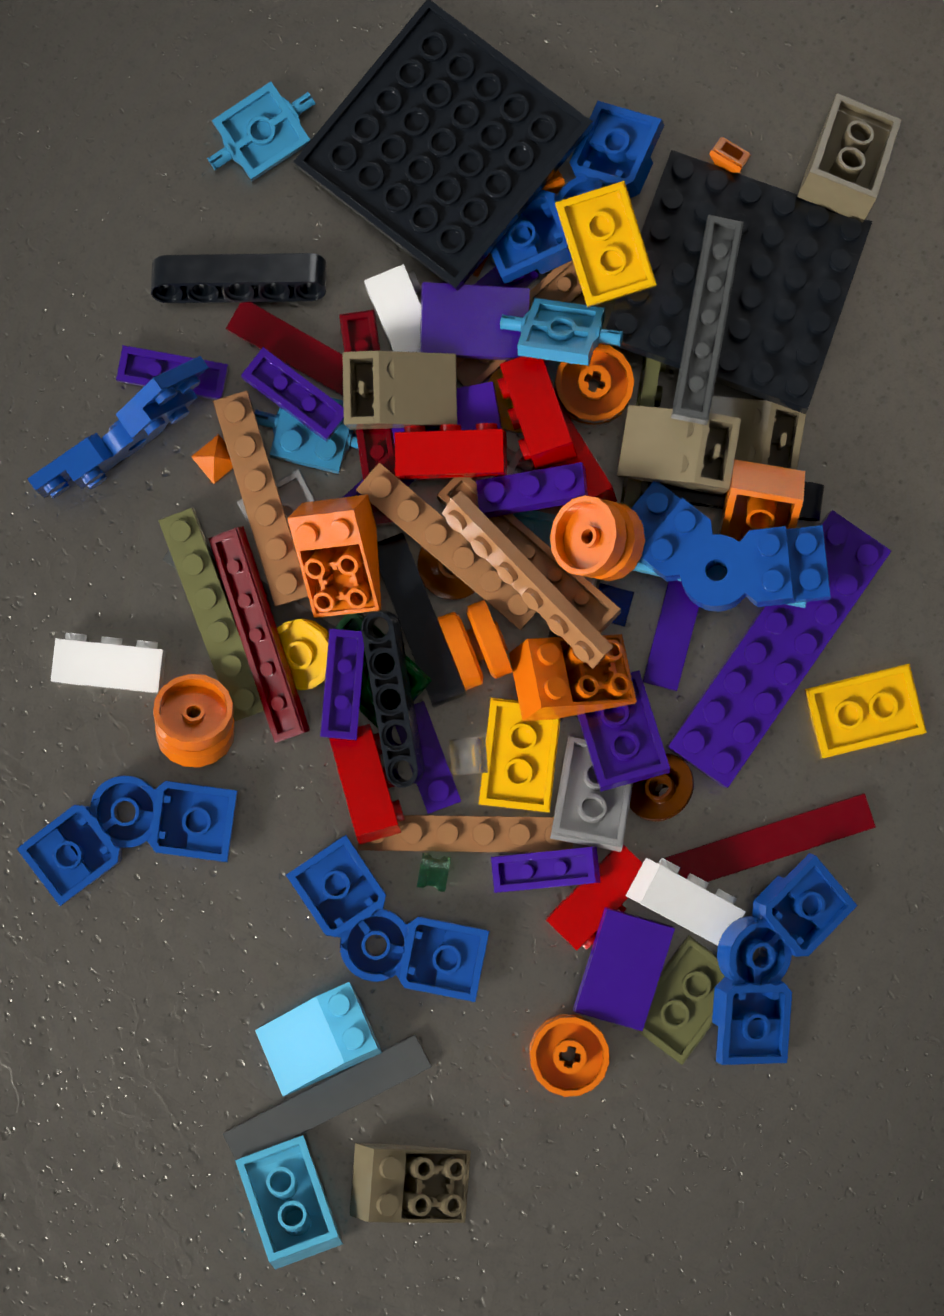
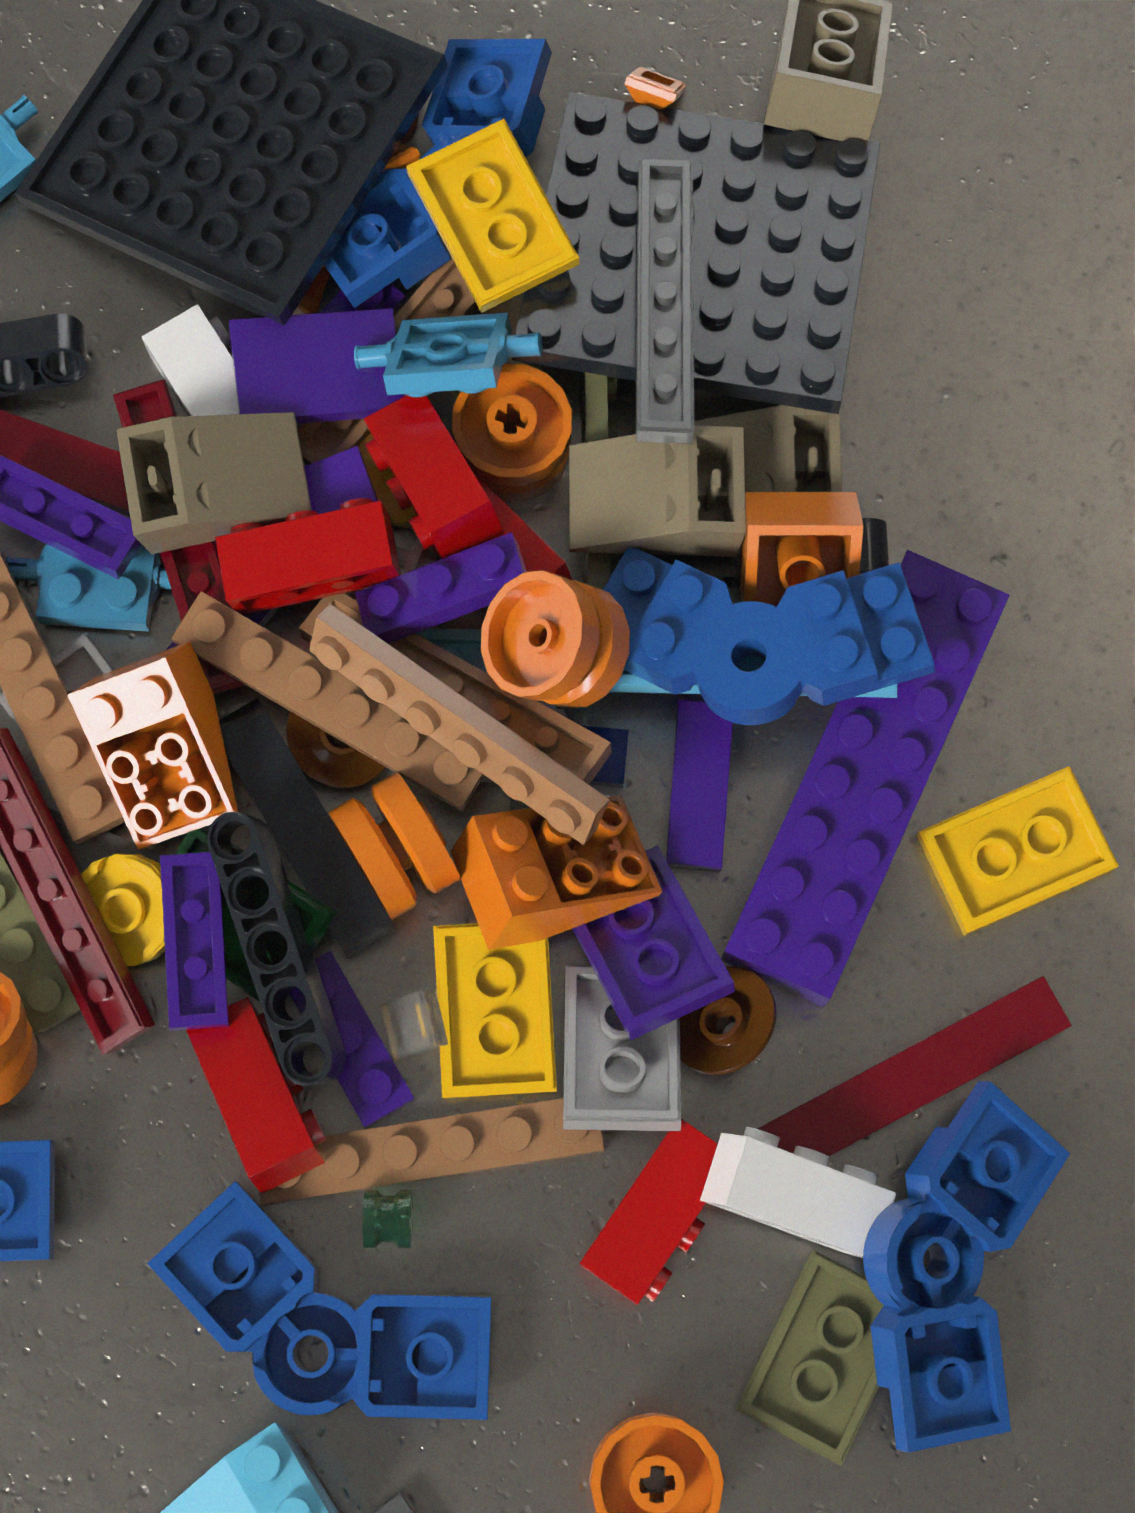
camera: 10 degrees left, 10 degrees down
dark purple plate [491,846,601,893] -> none
dark purple tile [573,907,675,1031] -> none

